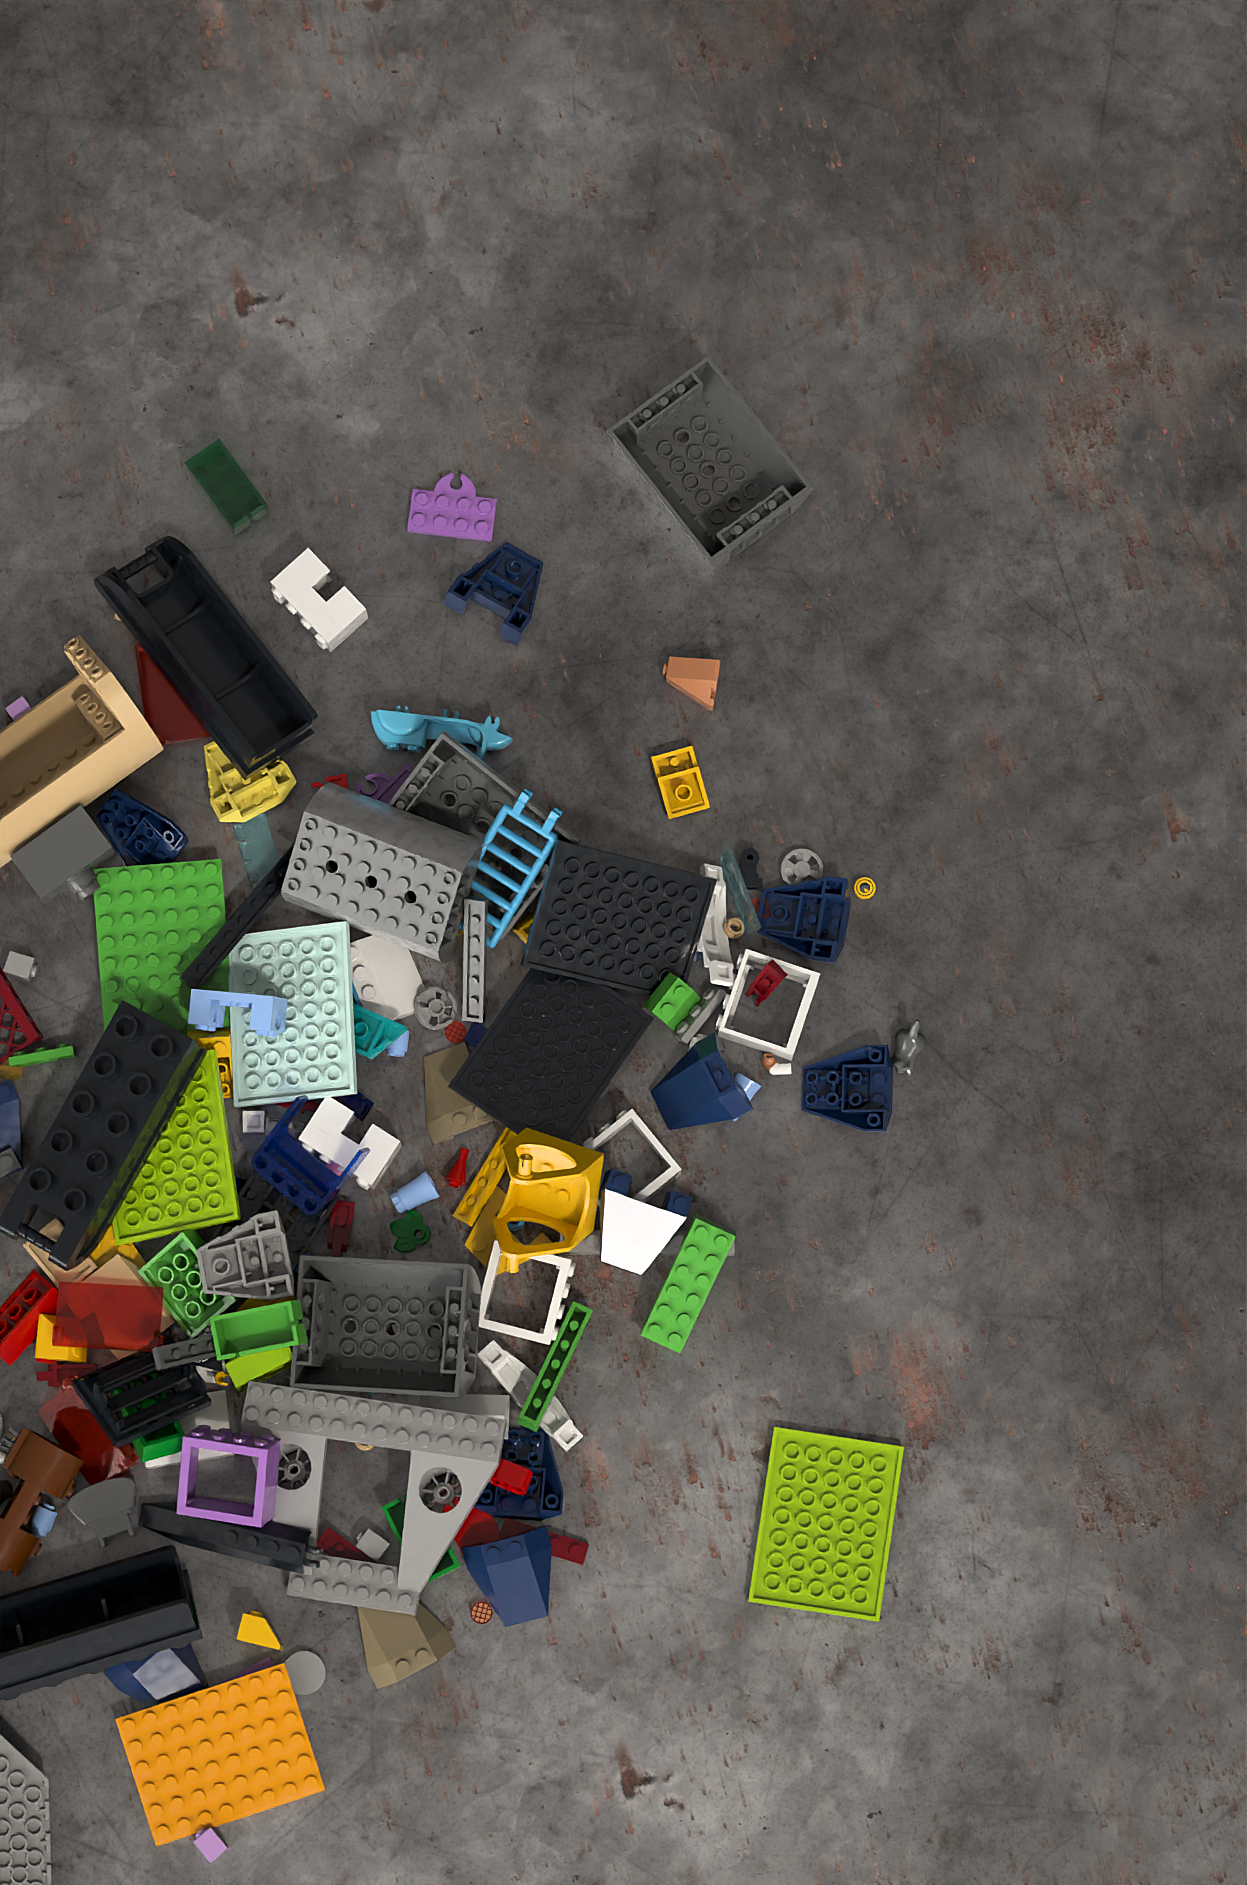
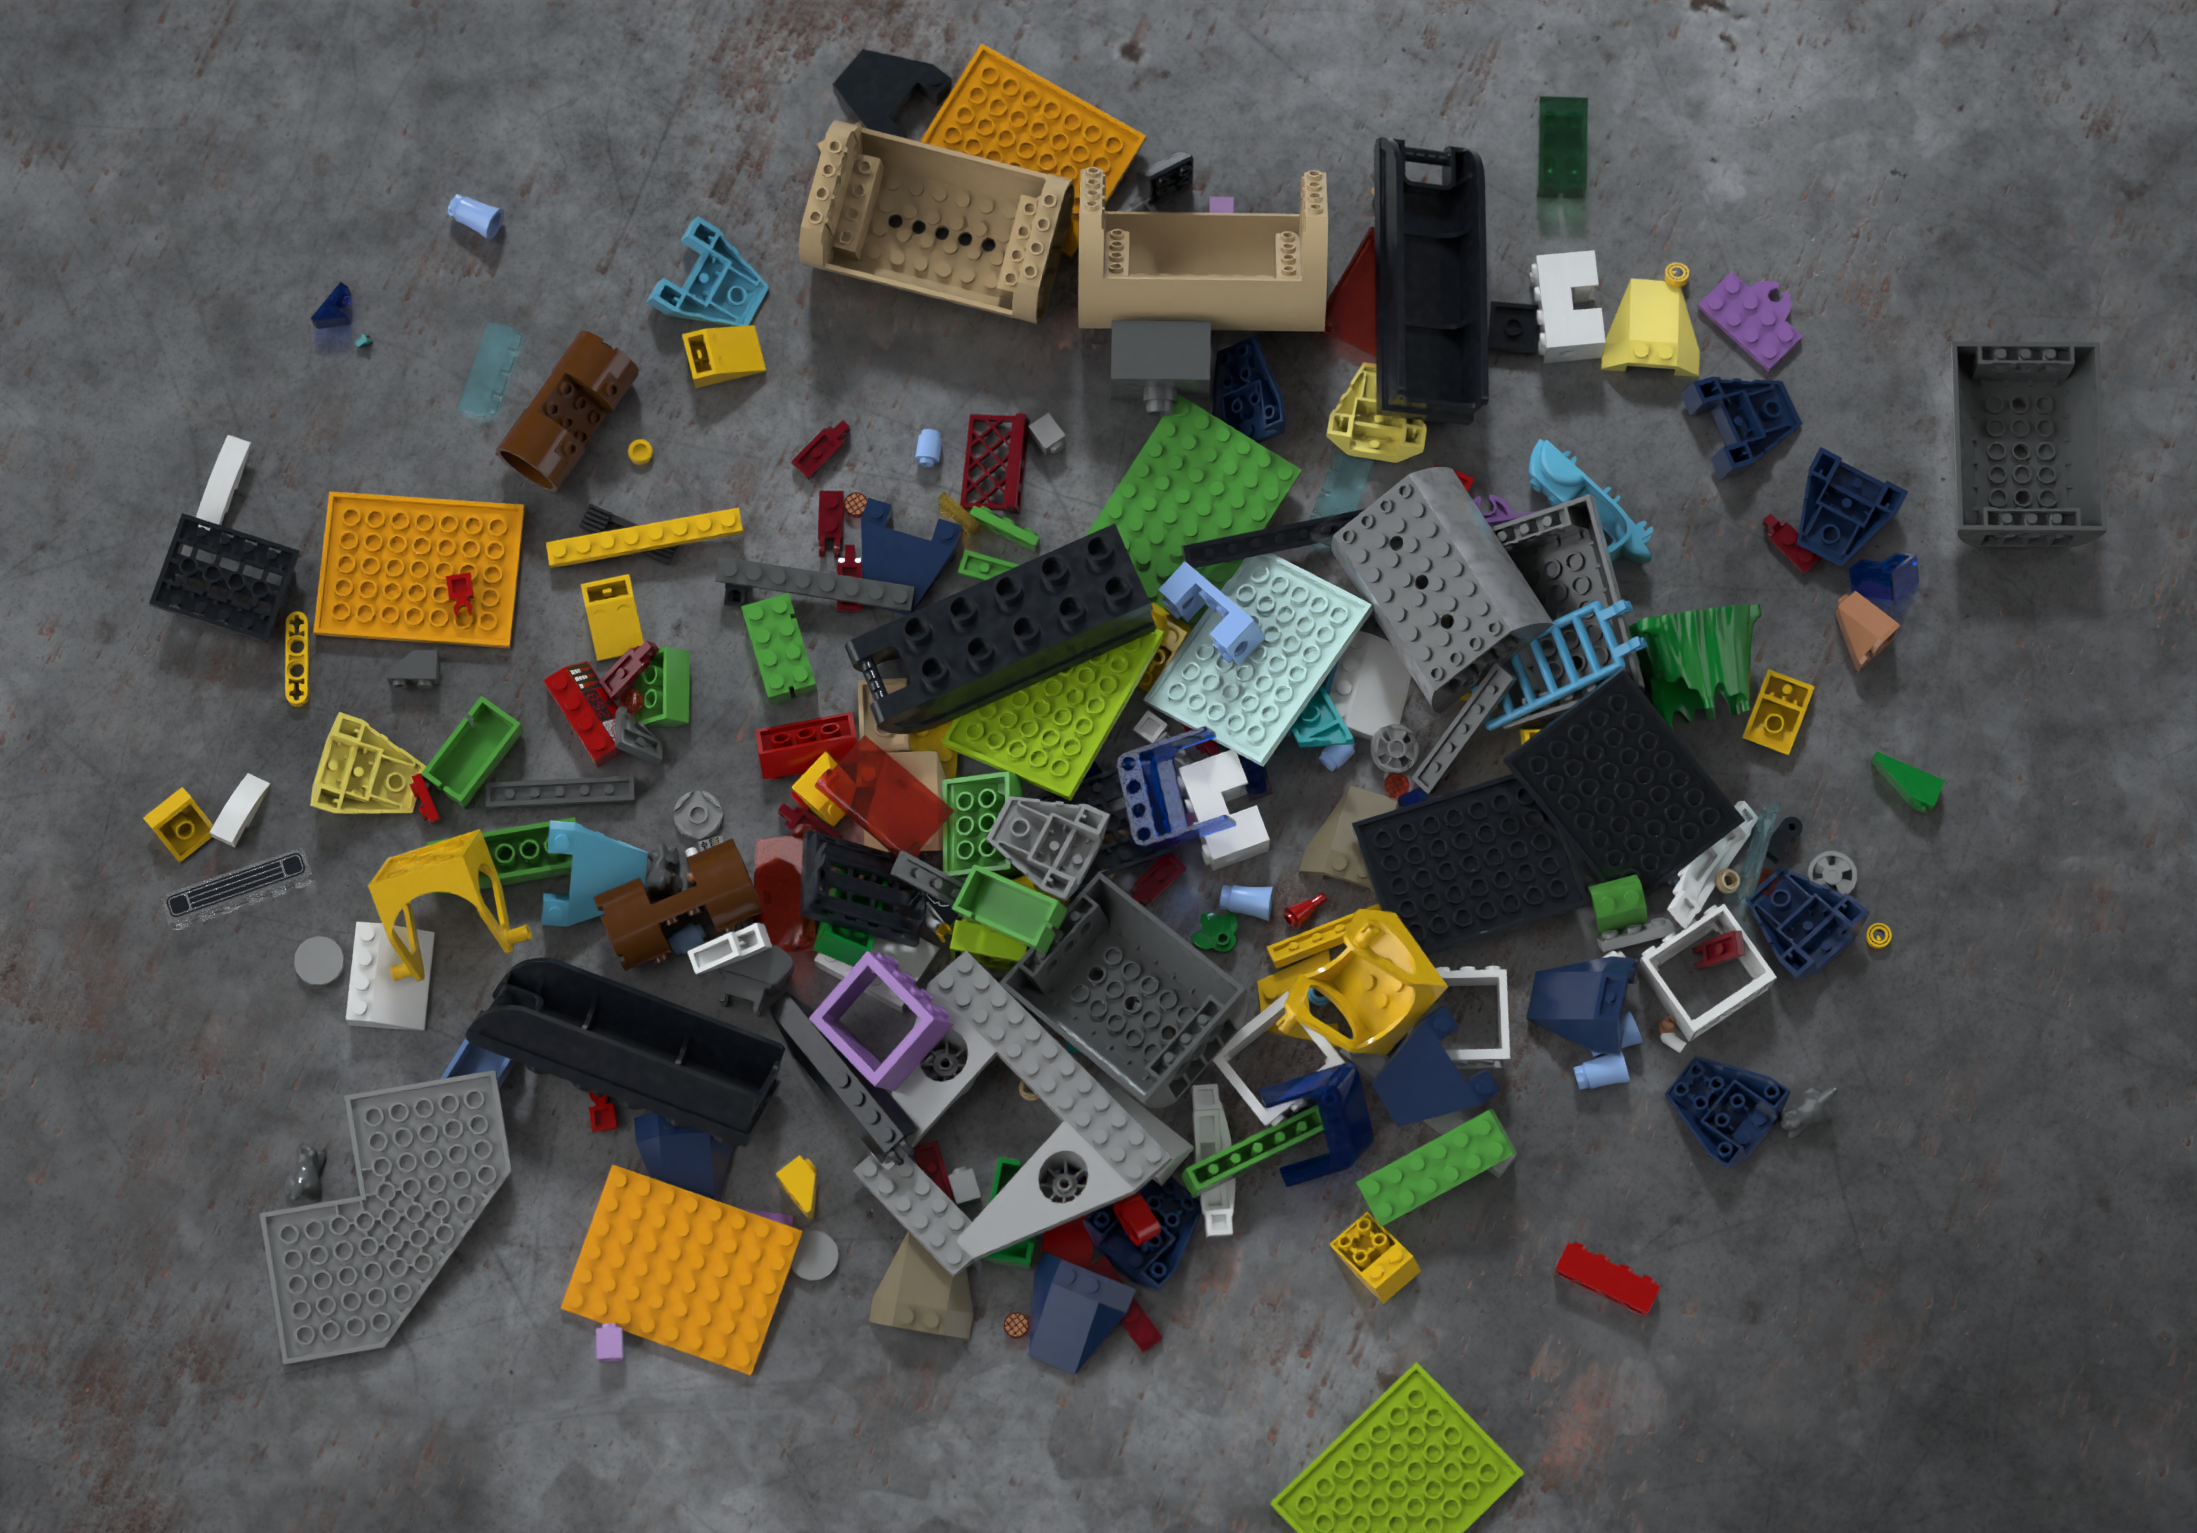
camera: 40 degrees right, 5 degrees down
none -> red plate [588,1092,618,1133]
none -> white slope [687,923,772,975]
none -> bright green plate [958,550,1019,582]
none -> clear blue windscreen [1259,1063,1374,1187]
none -> yellow slope [1329,1212,1421,1304]
none -> black plate [1488,301,1539,354]
none -> red brick [1554,1241,1661,1317]
none -> light blue plant [1573,1051,1630,1090]
none -> light yellow wedge [1601,279,1700,377]
none -> green piece [1629,603,1762,729]
none -> yellow tile [1664,263,1689,287]
none -> dark red hinge [1762,513,1822,575]
none -> dark blue wedge [1797,447,1909,567]
none -> clear blue panel [1849,553,1919,601]
none -> green slope [1871,751,1945,813]

